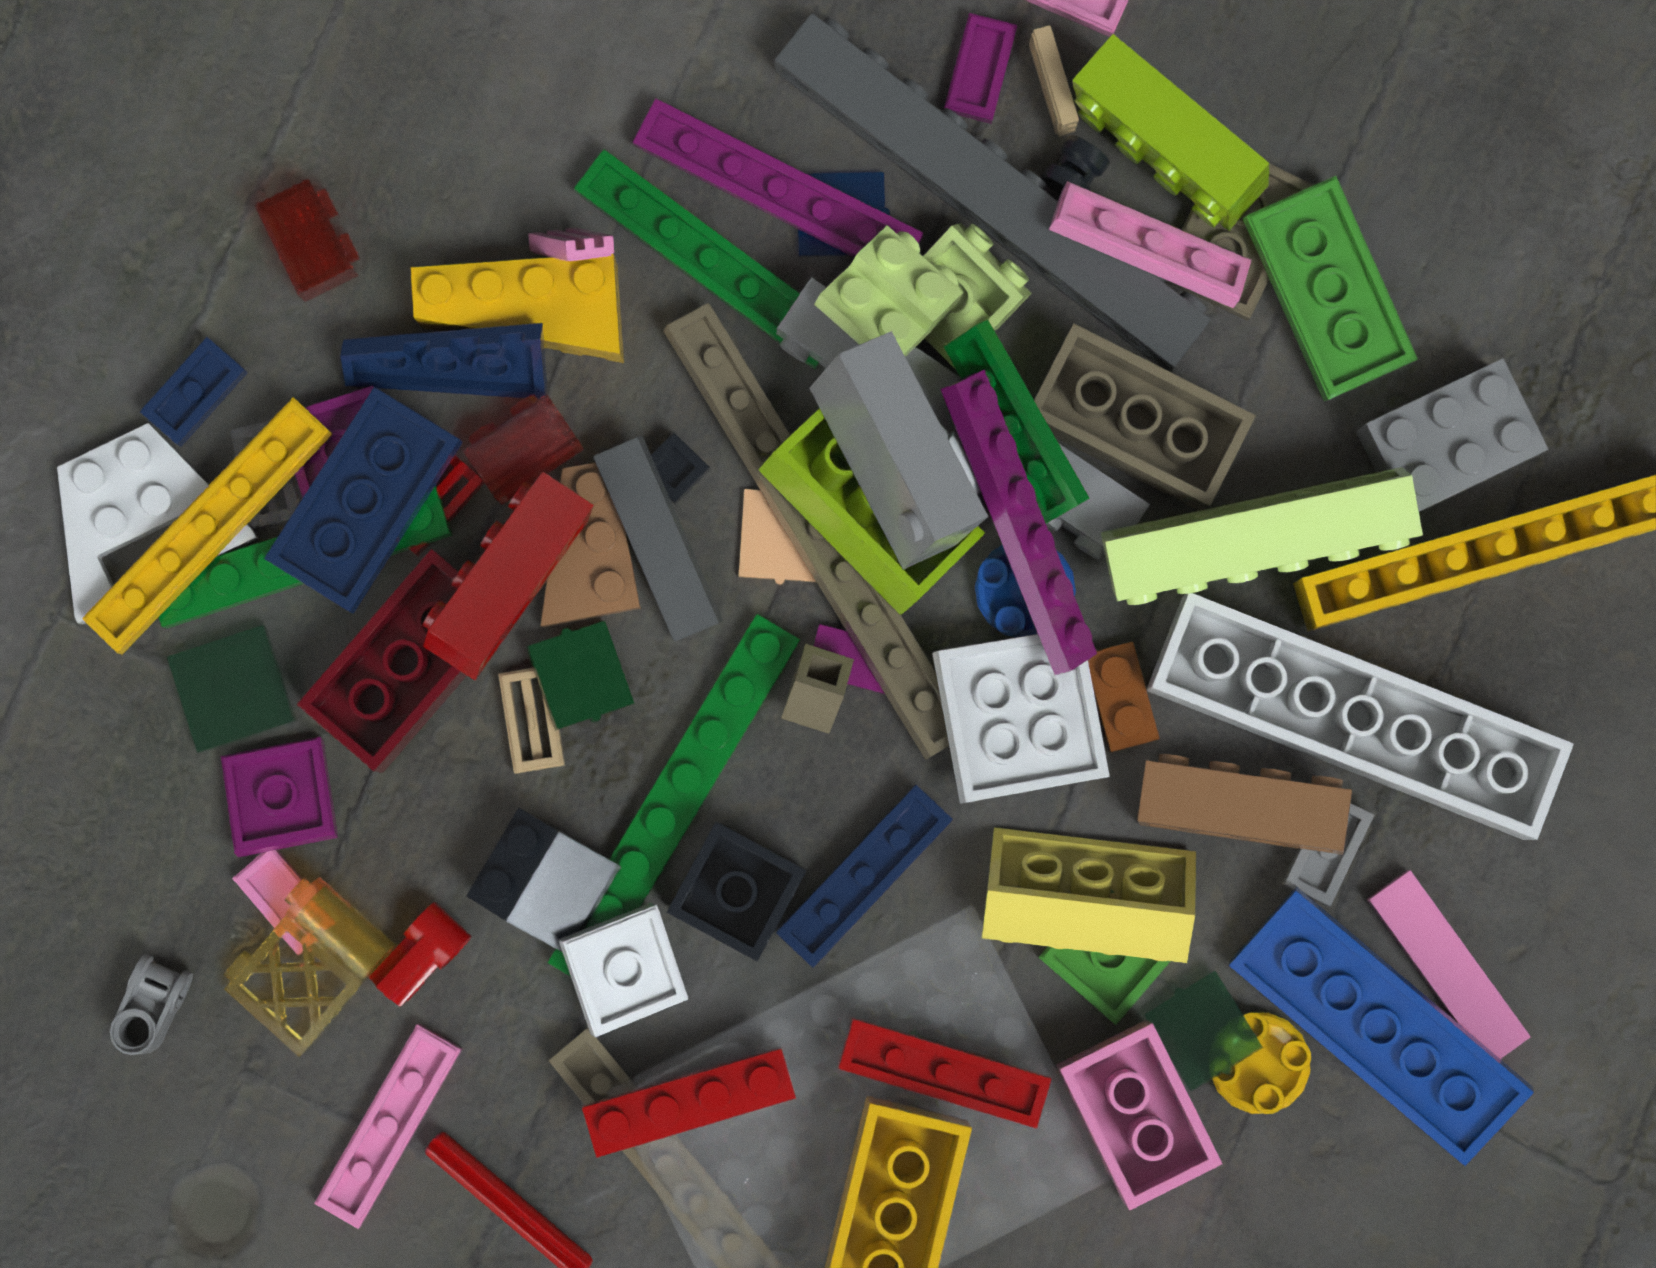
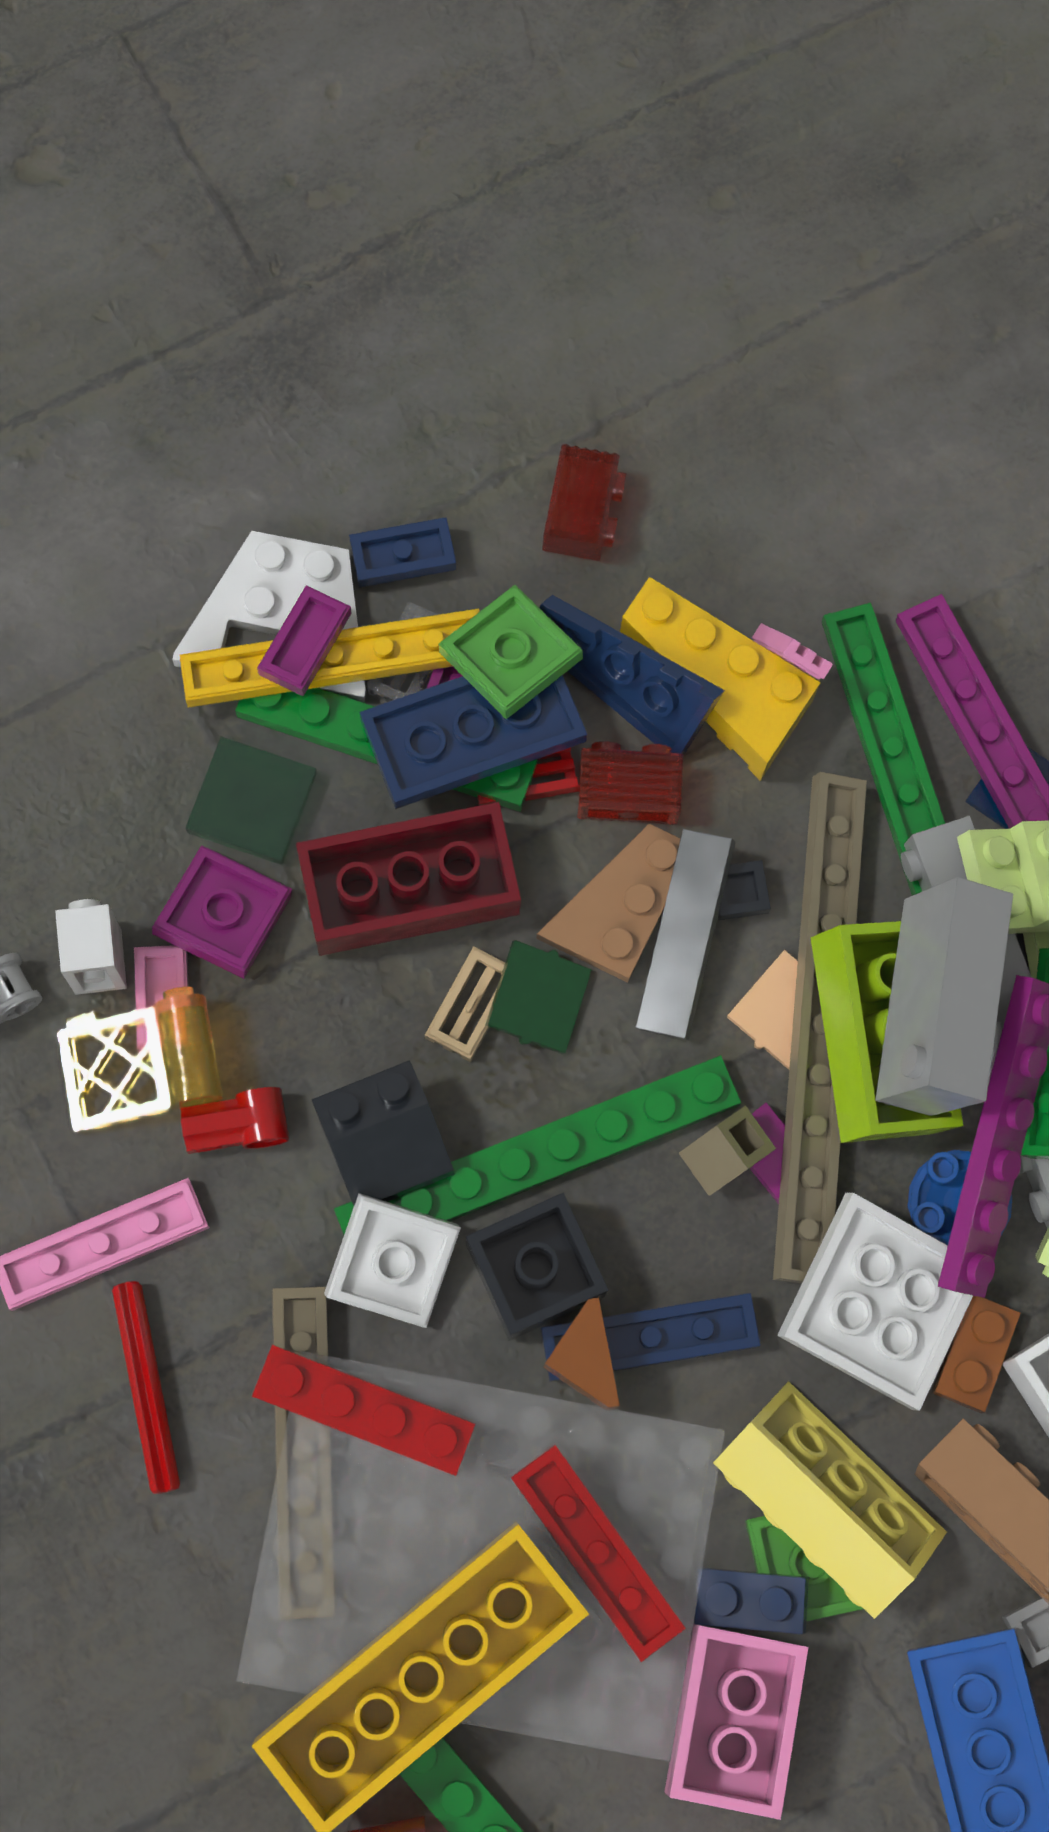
camera: 30 degrees right, 10 degrees down
red brick [422,471,594,681] -> none
clear green piece [1144,971,1264,1092] -> none
yellow dish [1209,1013,1311,1114] -> none
none -> white brick [55,899,127,995]
none -> magenta tile [257,585,352,696]
none -> bright green tile [439,585,583,719]
none -> dark orange slope [543,1297,620,1411]
none -> dark blue plate [694,1567,809,1634]

